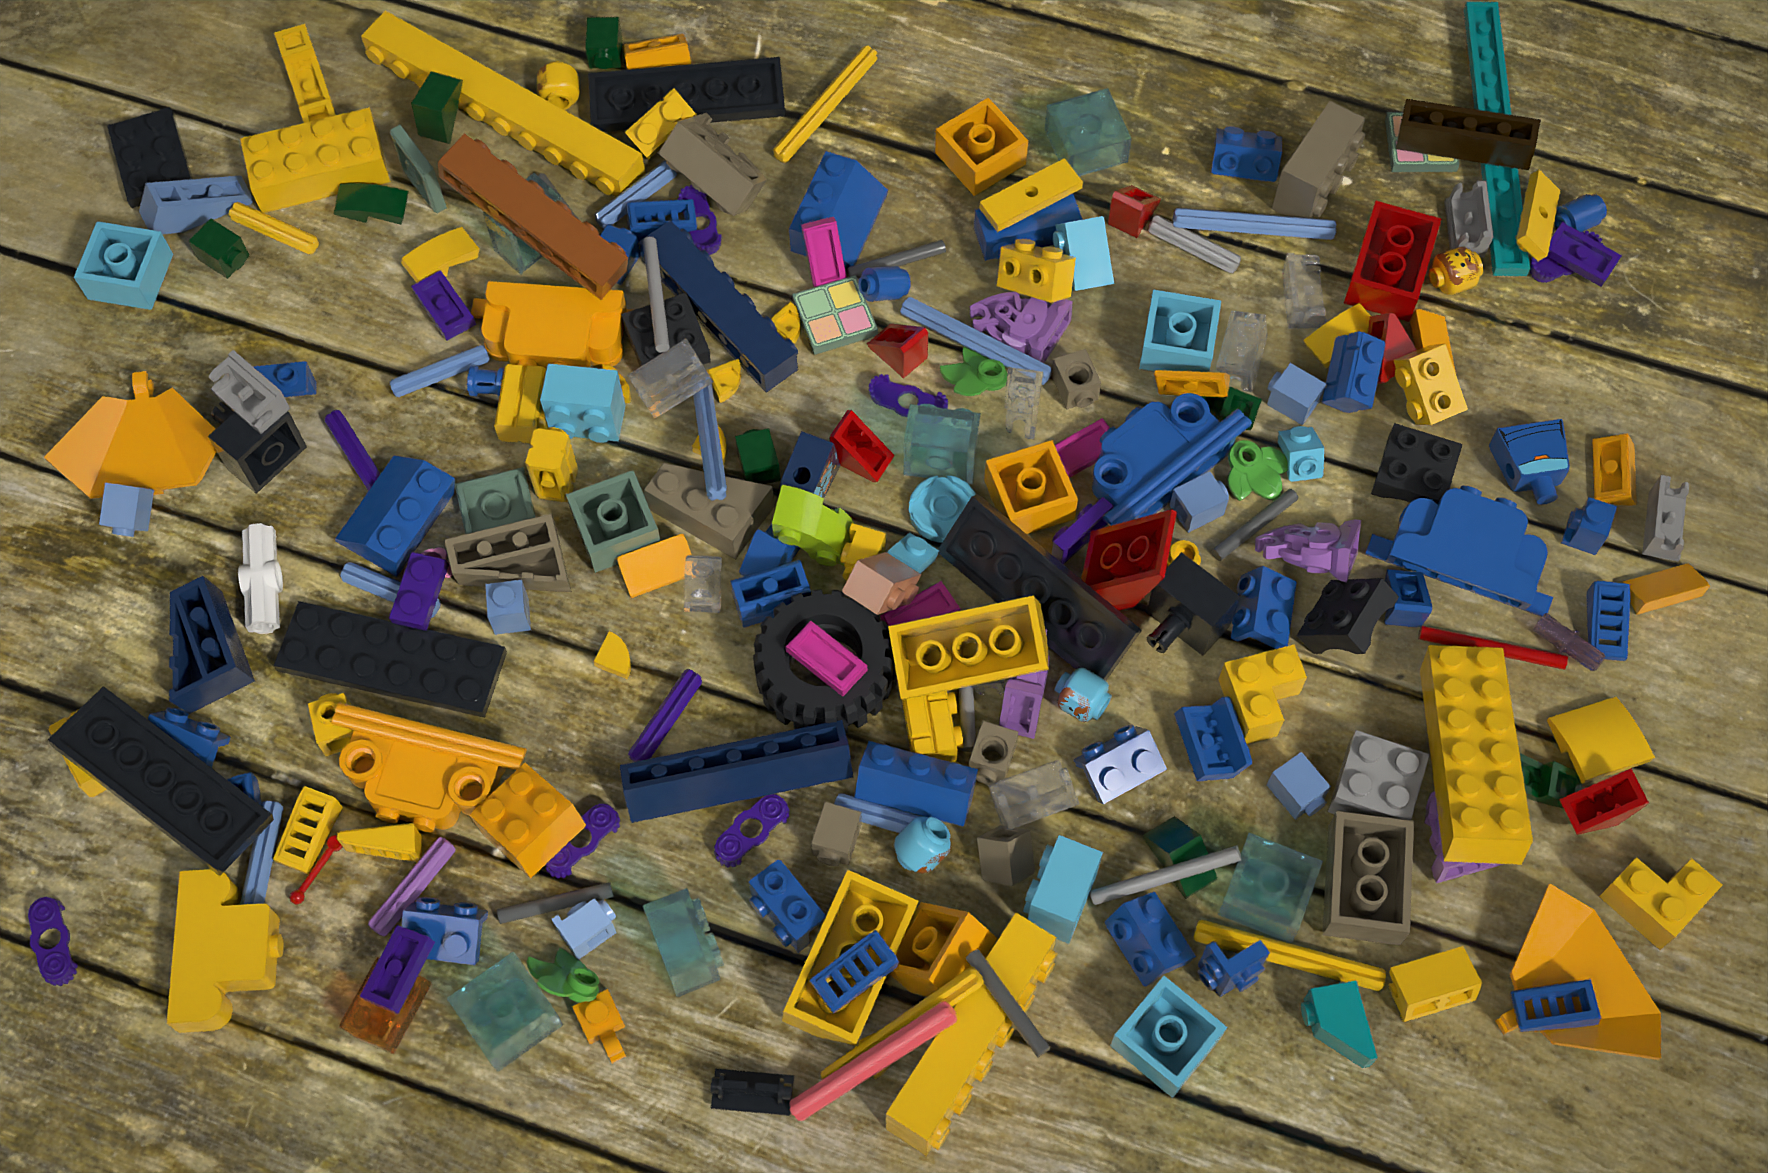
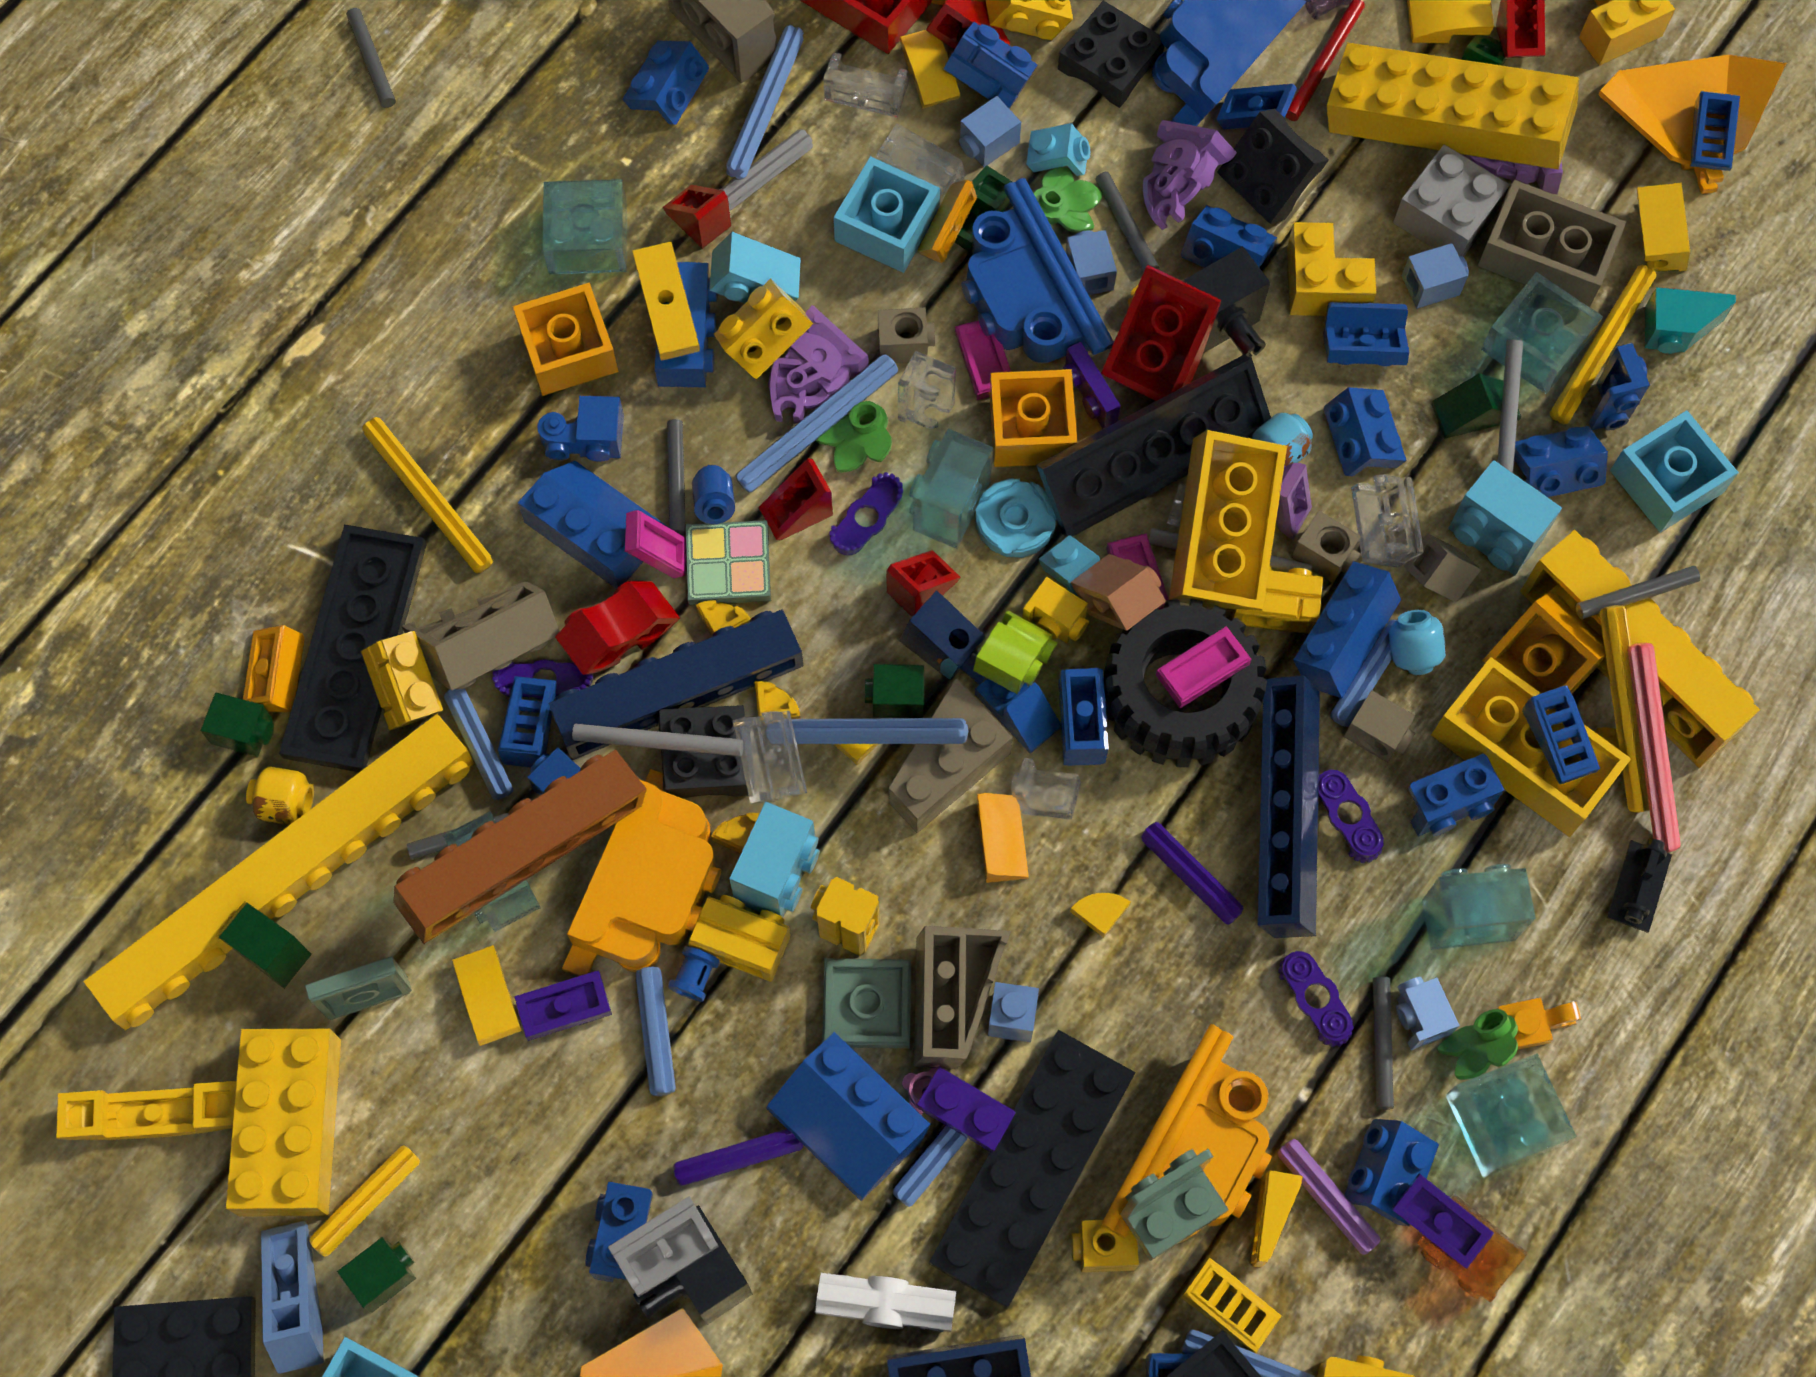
camera: 75 degrees left, 5 degrees up
red hinge [289,835,343,905] -> none
dark green slope [333,183,409,225] -> none
light orange brick [469,763,586,879] -> none
sand green brick [566,470,661,573] -> none
none -> blue brick [537,396,624,462]
none -> red brick [555,581,680,675]
none -> sand green bracket [1120,1149,1229,1261]

